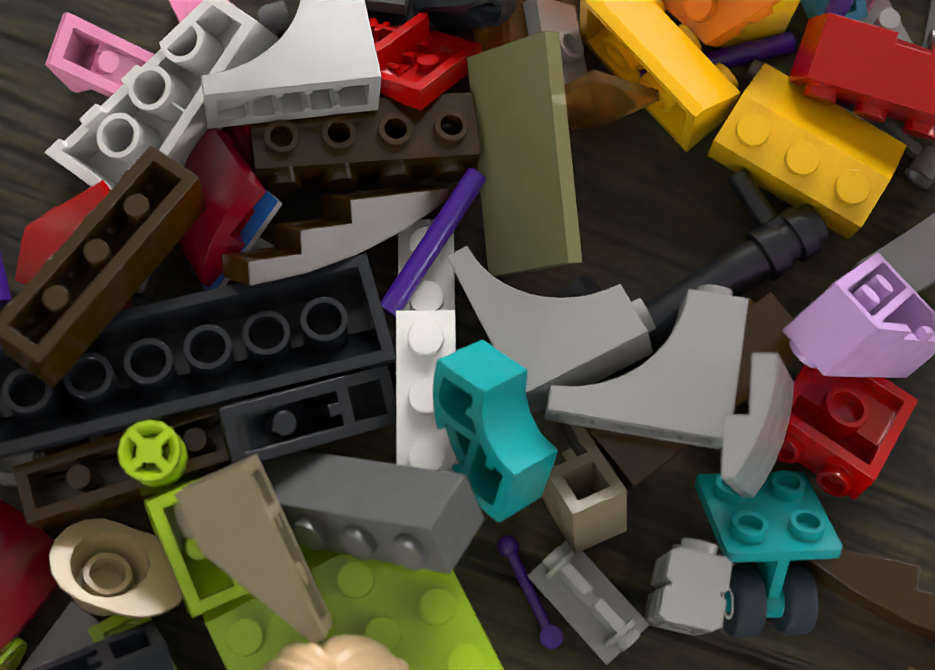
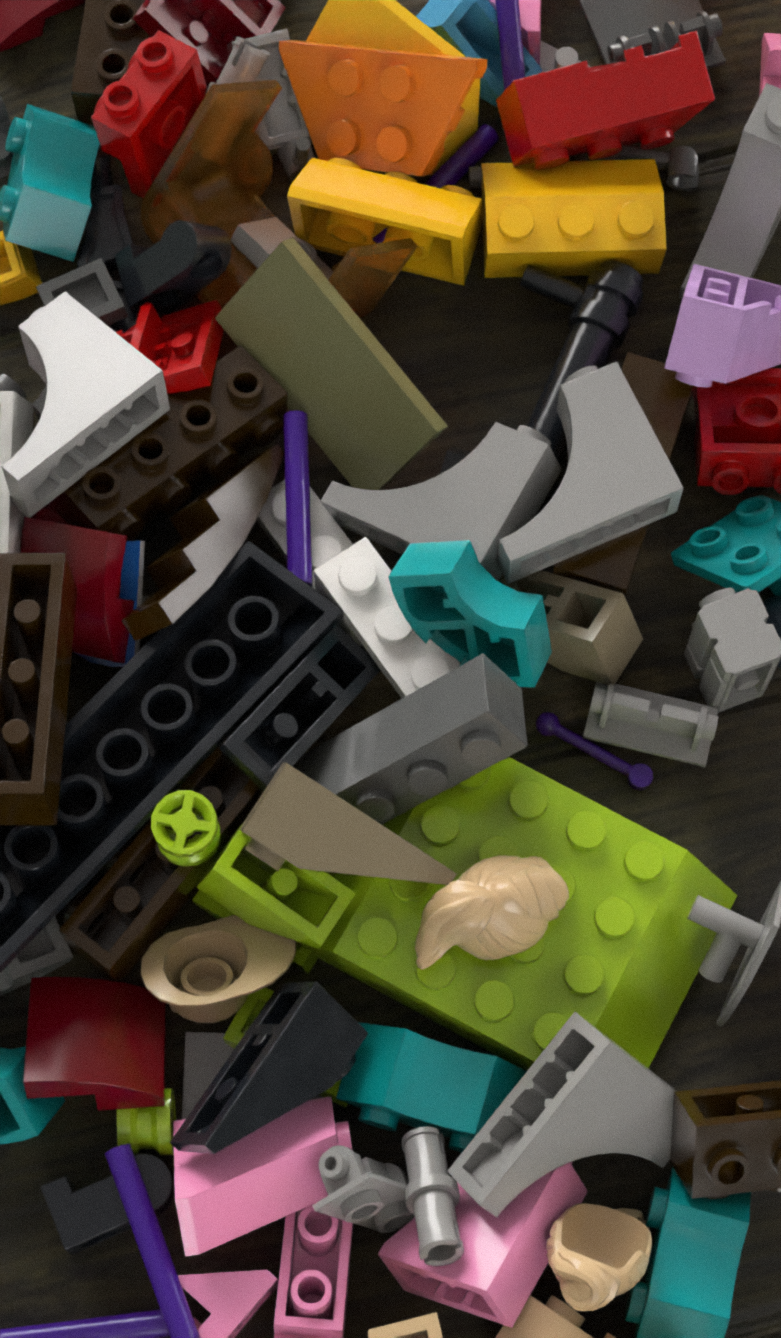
camera: 30 degrees left, 5 degrees down
light grey slope [721,353,794,498] -> none

